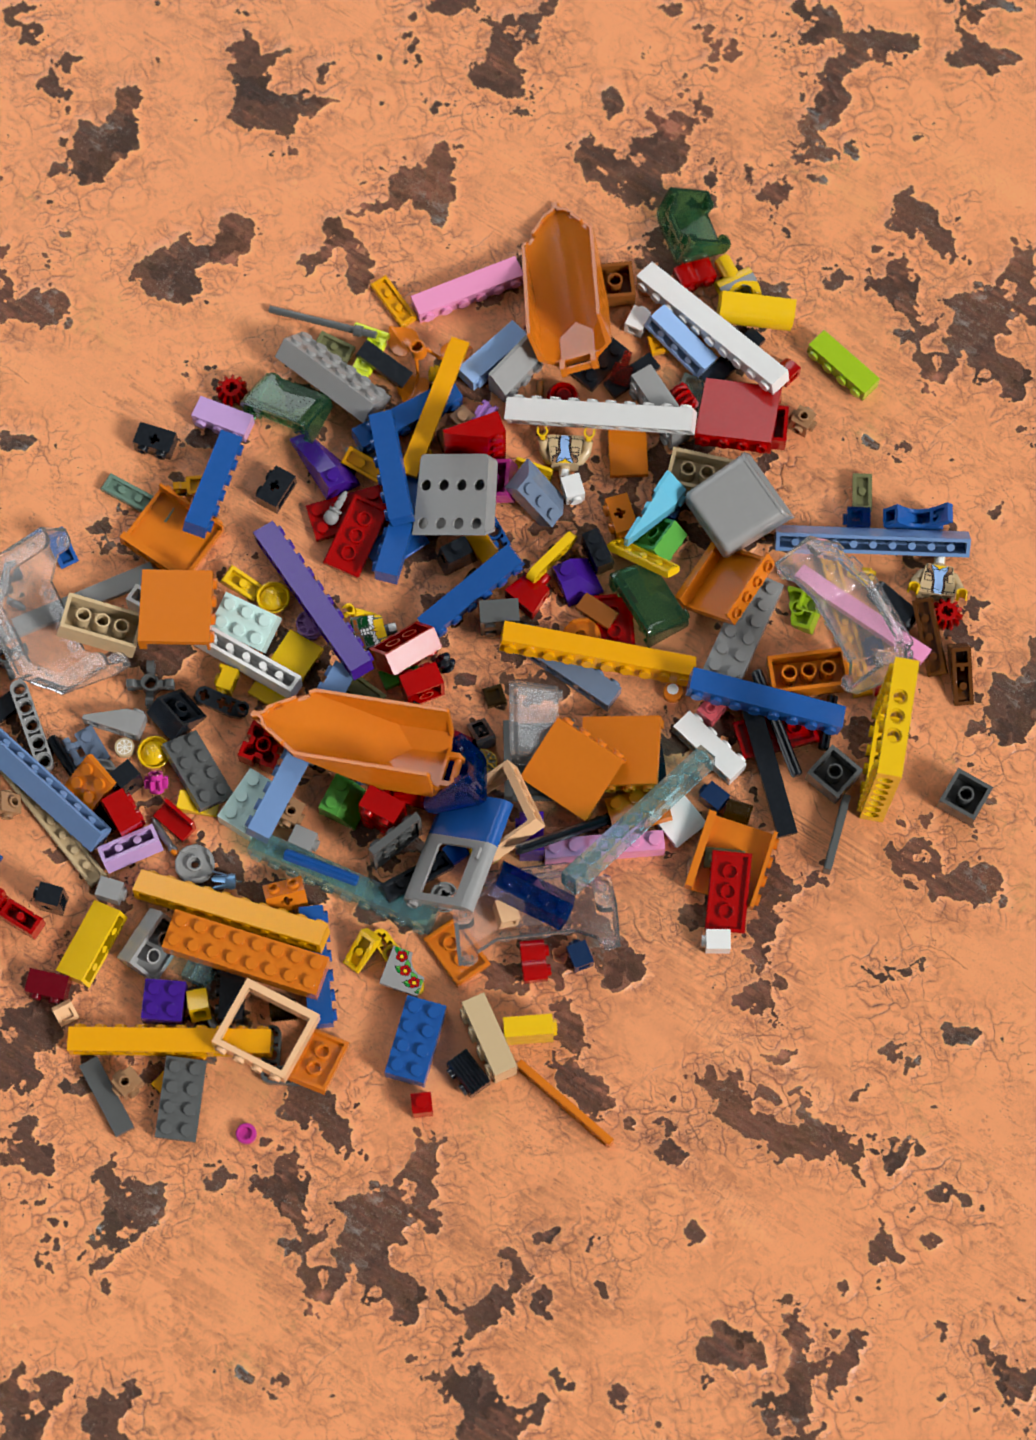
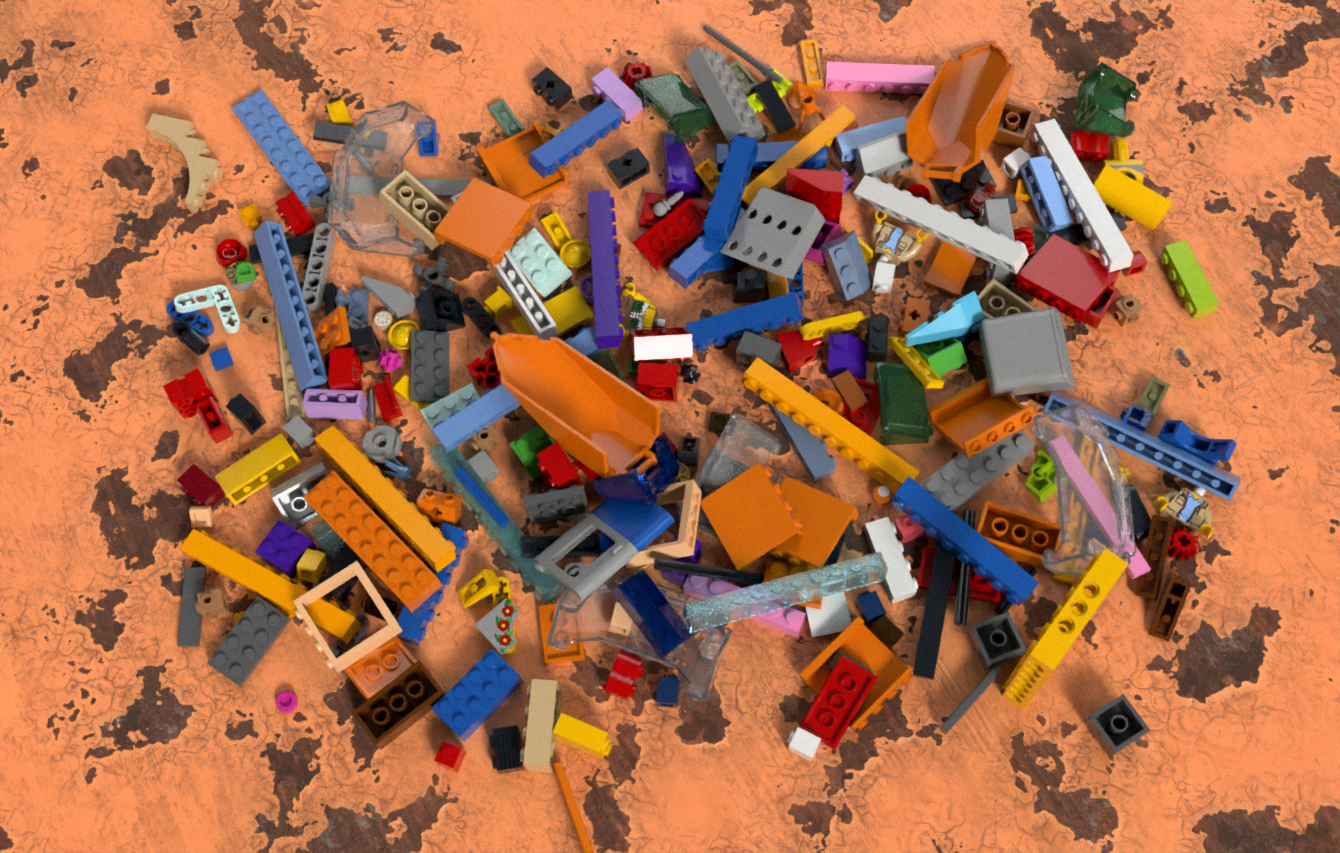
camera: 35 degrees right, 5 degrees down
none -> reddish brown brick [352,660,446,750]

